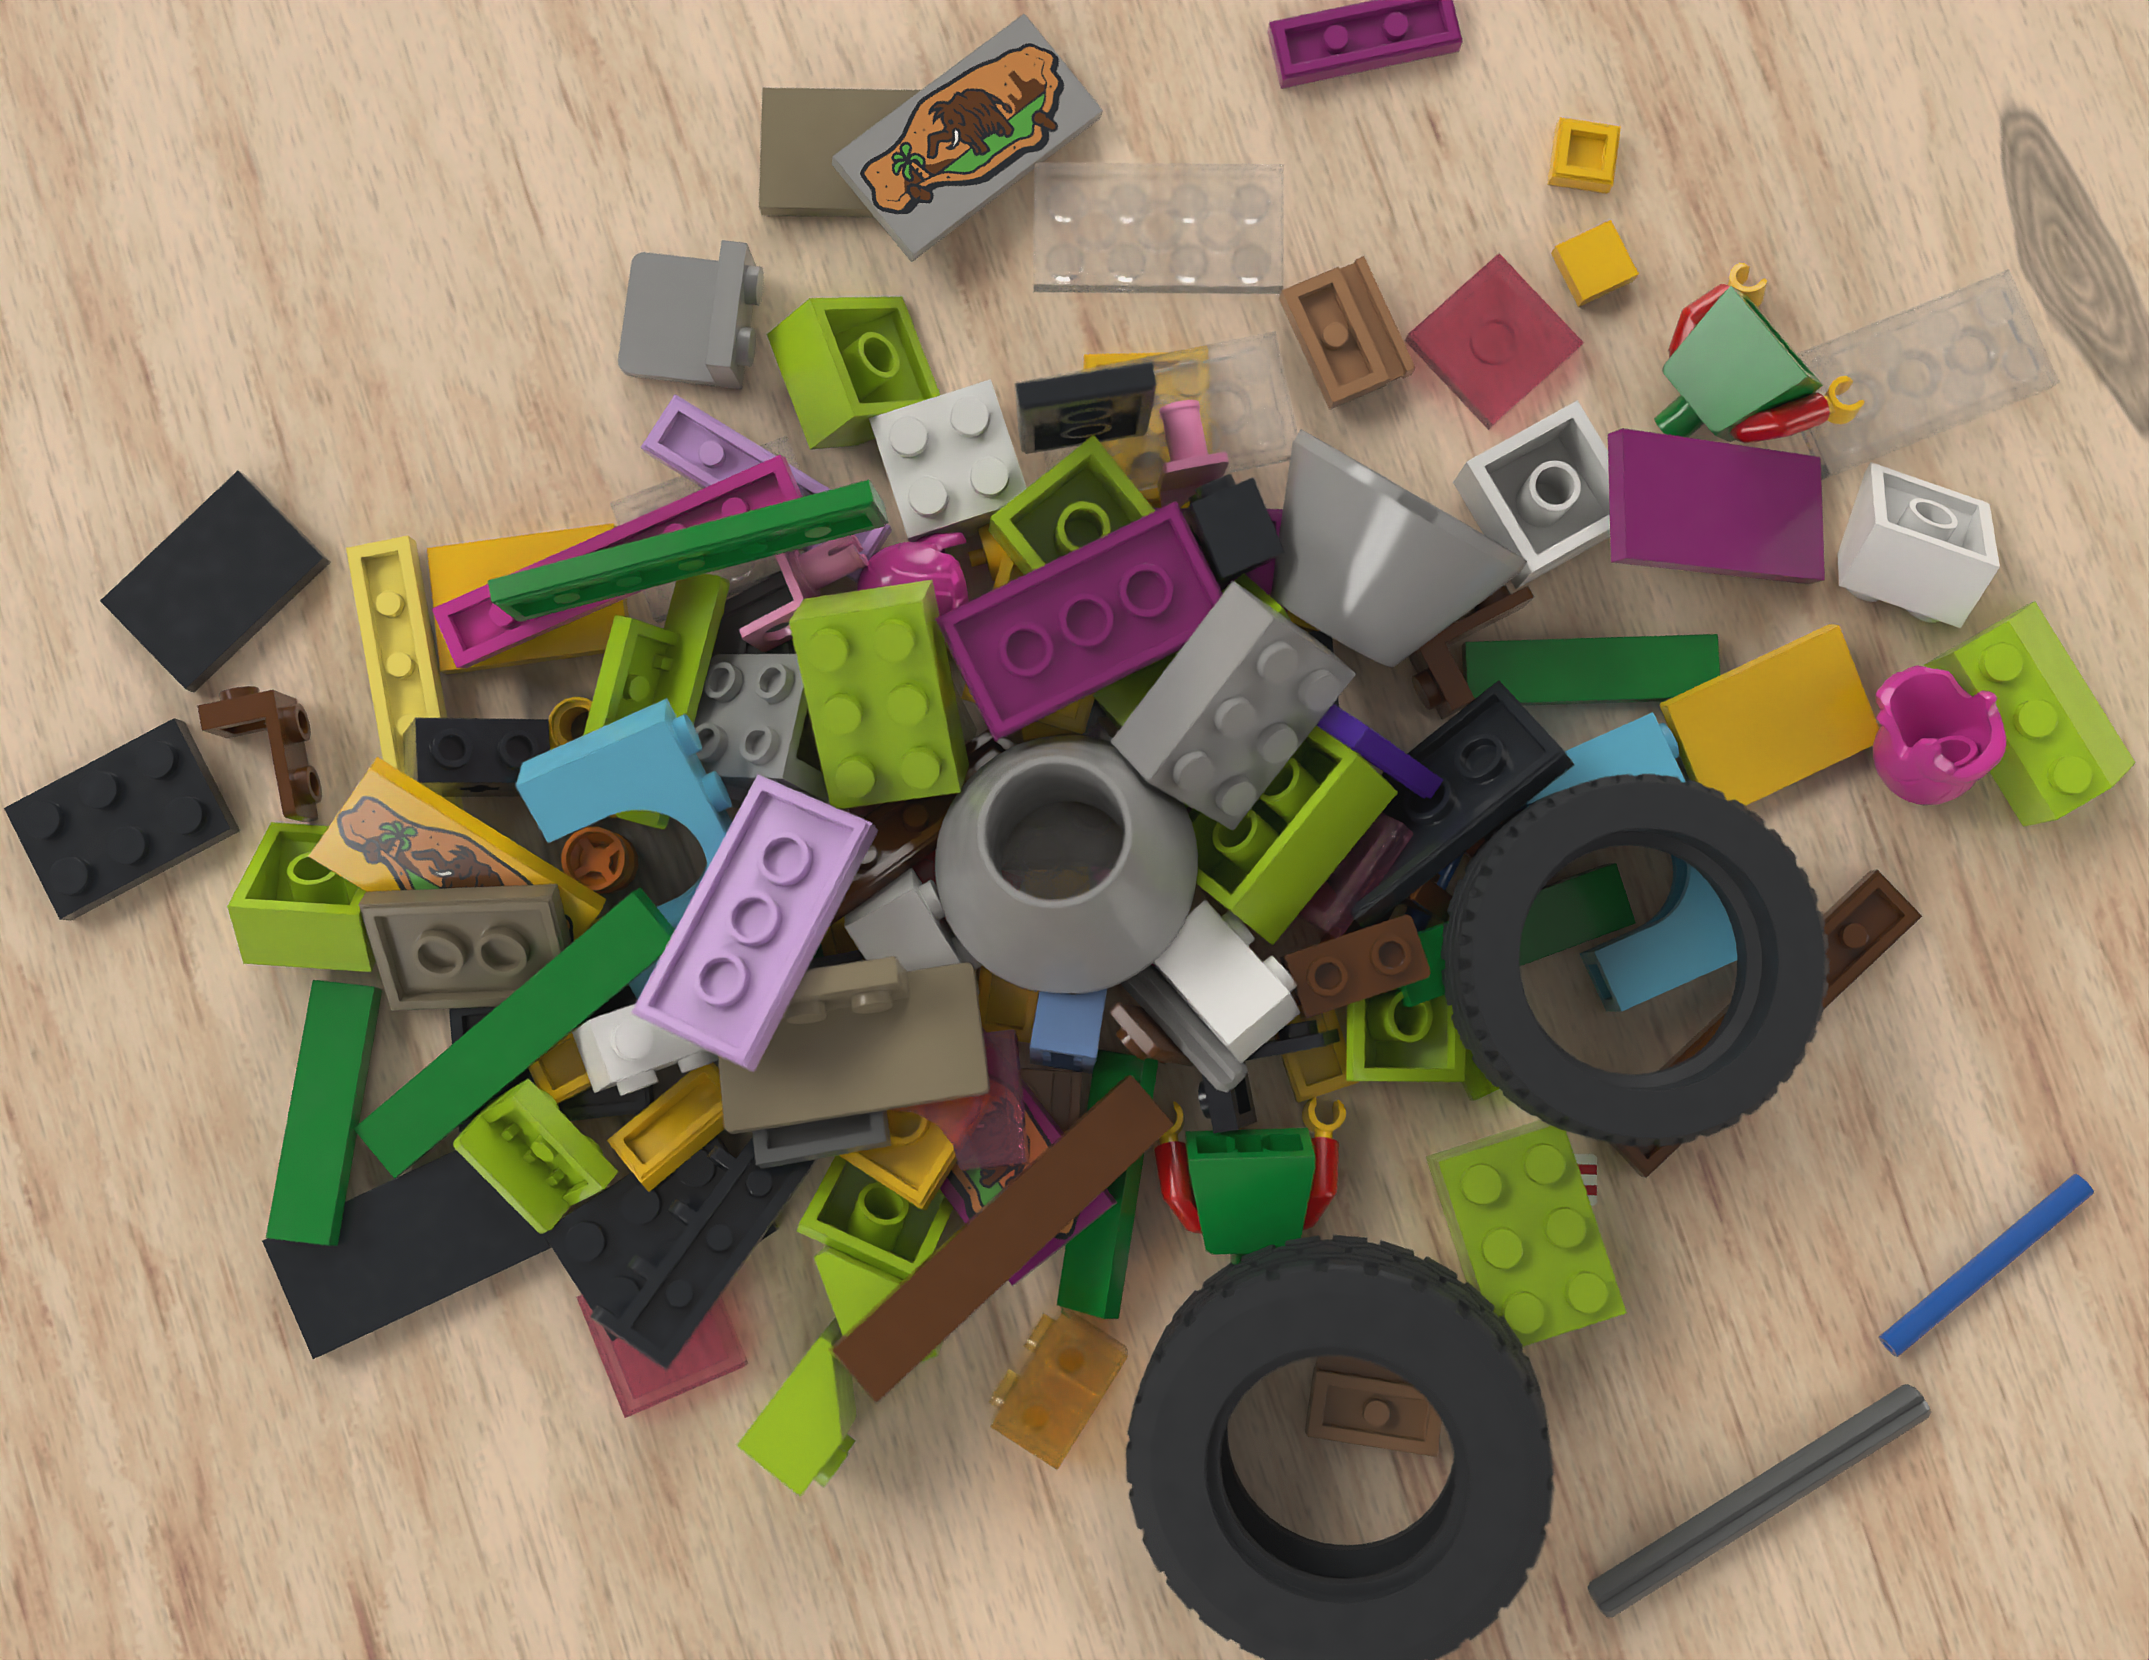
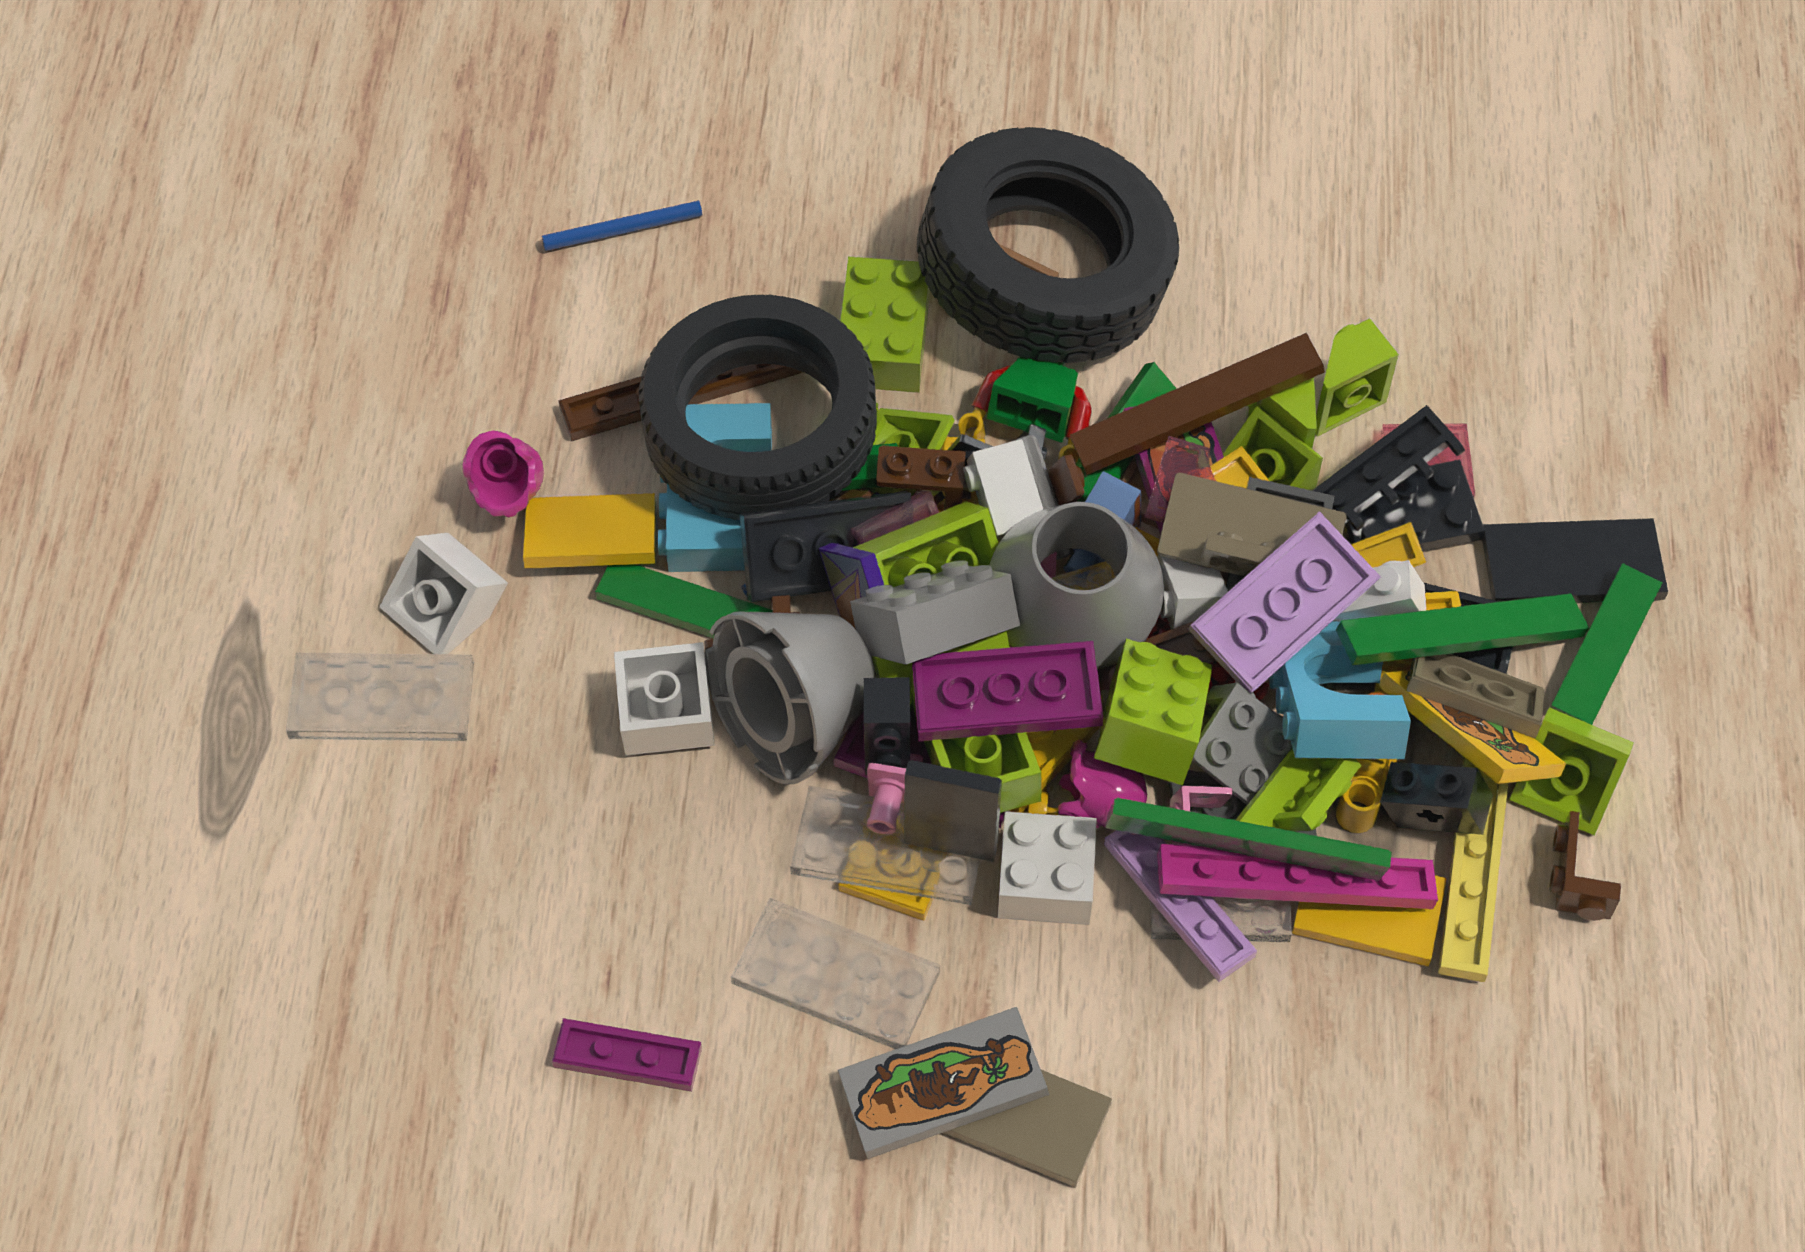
camera: 160 degrees left, 25 degrees down
black plate [4,718,240,921] -> none
black tile [100,470,331,692] -> none
lime bracket [453,1079,619,1234] -> none
light grey bracket [618,240,764,389] -> none
lime slope [766,296,940,450] -> none
clear yellow brick [988,1307,1128,1470] -> none
medium nougat plate [1279,256,1416,410] -> none
clear pink tile [1405,253,1584,430] -> none
yellow tile [1547,117,1621,194] -> none
yellow tile [1551,220,1639,307] -> none
dark grey axle [1588,1384,1931,1618] -> none
magenta tile [1608,428,1825,584] -> none
torso [1654,263,1865,444] -> none
lime slope [1924,601,2136,827] -> none

